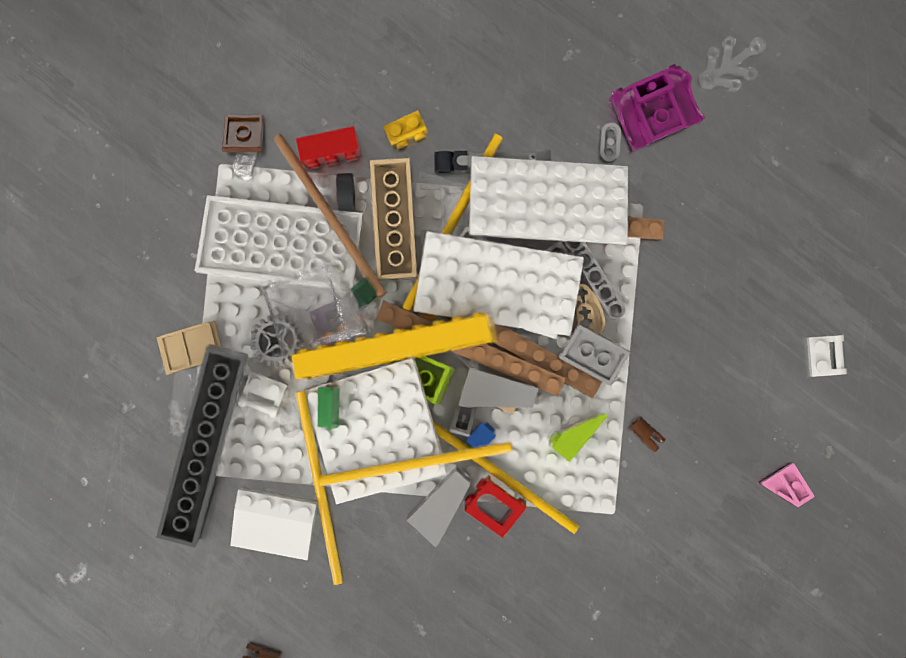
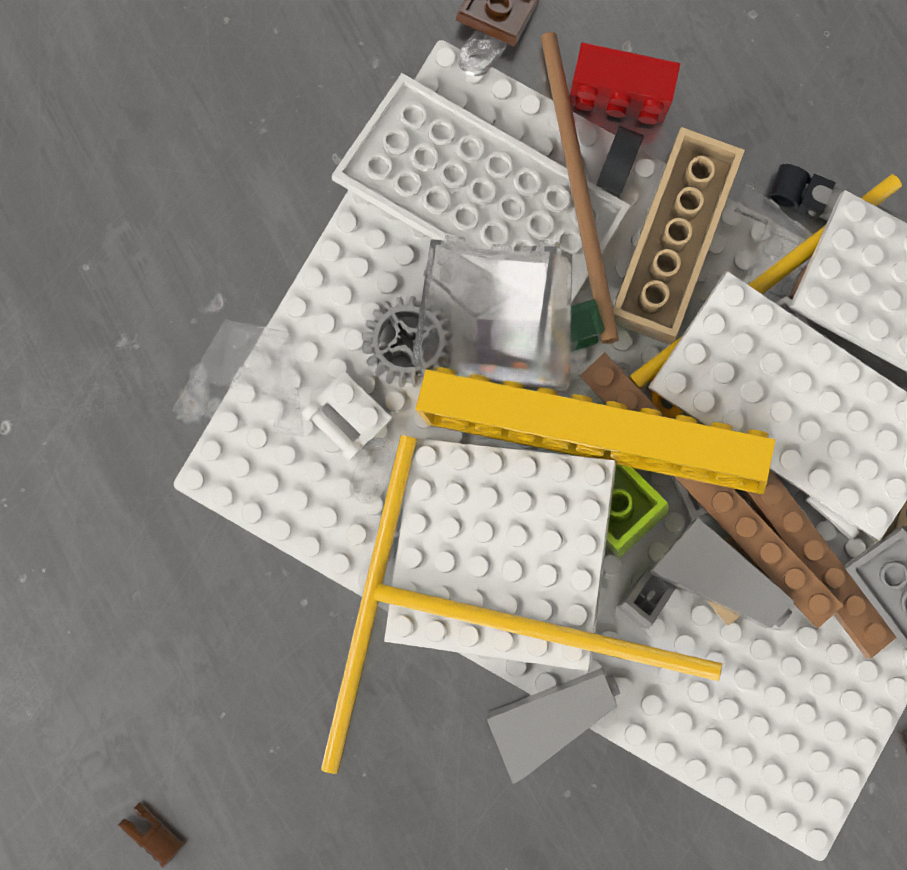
camera: 20 degrees right, 5 degrees down
dark grey brick [156,344,249,547] -> none
tan piece [157,321,222,375] -> none
white slope [230,487,318,560] -> none
green panel [317,387,340,430] -> none
yellow bracket [383,110,428,149] -> none
yellow piece [432,419,579,534] -> none
red panel [464,474,527,538] -> none
blue brick [466,422,496,448] -> none
lime slope [548,412,608,462] -> none

